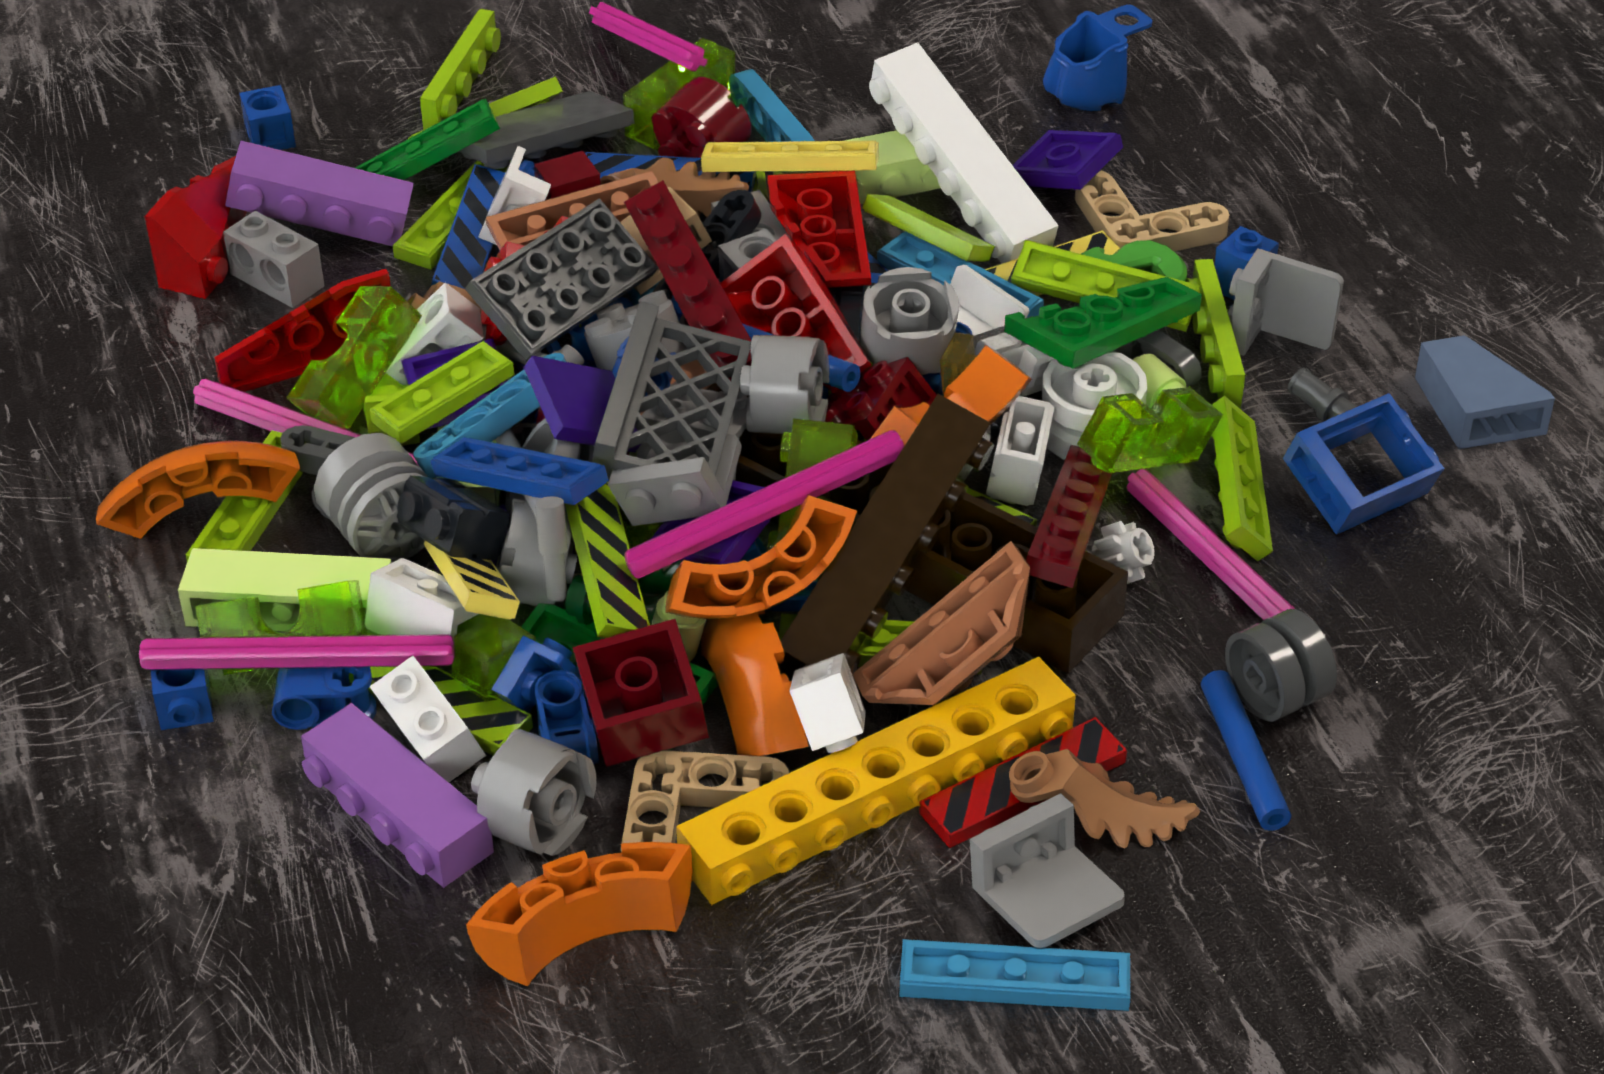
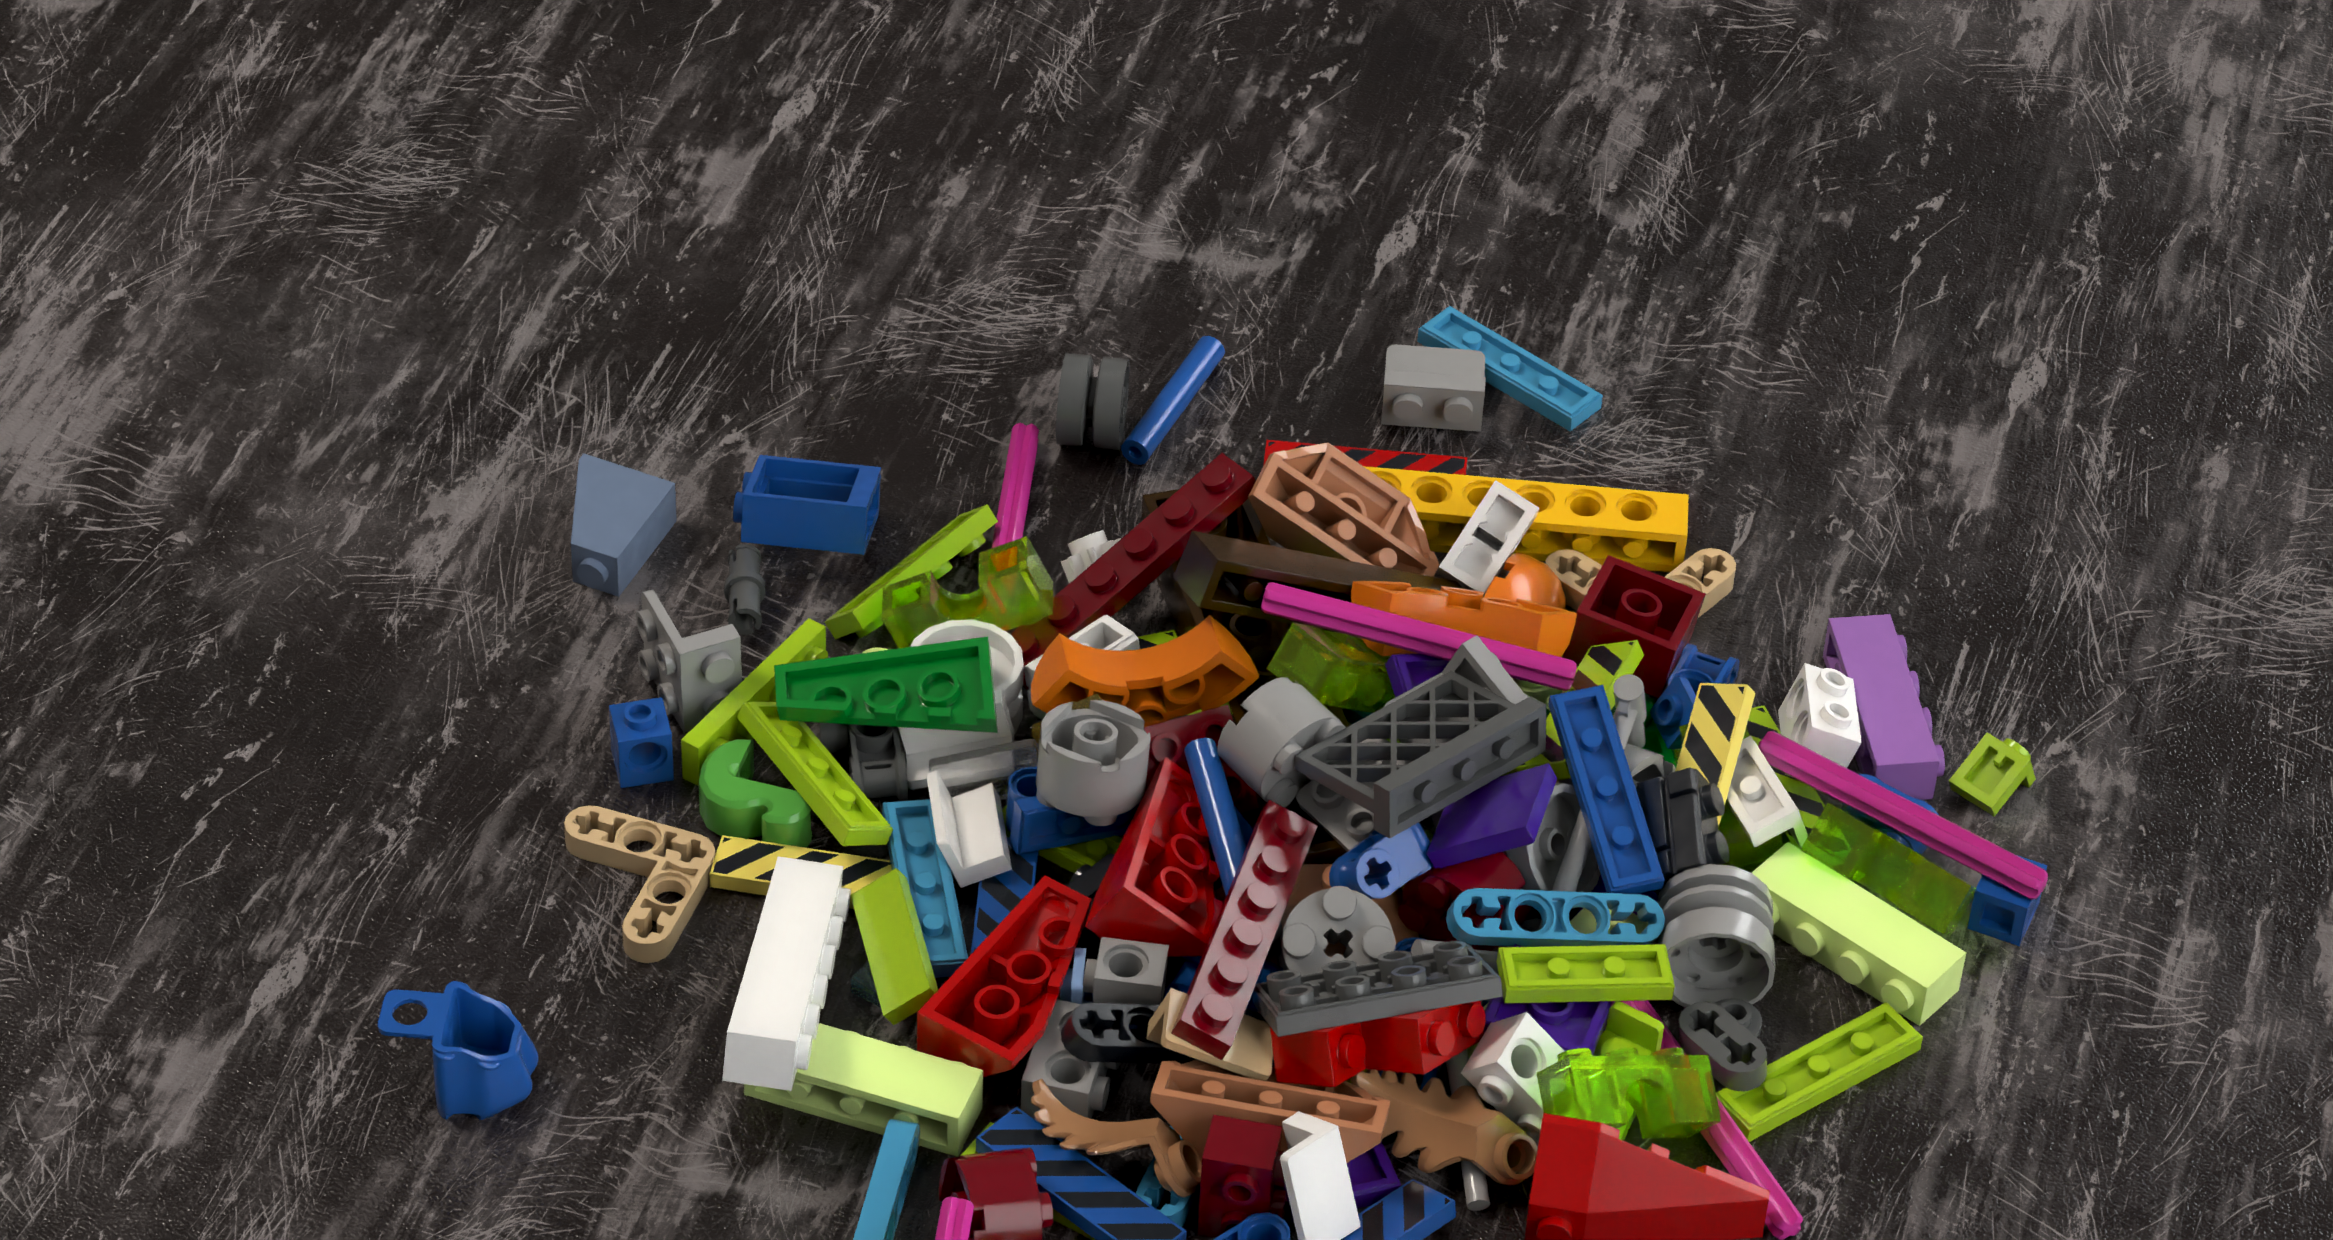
camera: 145 degrees left, 0 degrees up
orange brick [96,441,300,539] -> none
orange brick [466,842,693,986] -> none
light grey brick [471,729,596,856] -> none
light yellow tile [701,141,879,172] -> none
medium nougat plant [1009,749,1200,848] -> none
dark purple tile [1013,130,1123,190] -> none
none -> lime bracket [1949,732,2036,817]

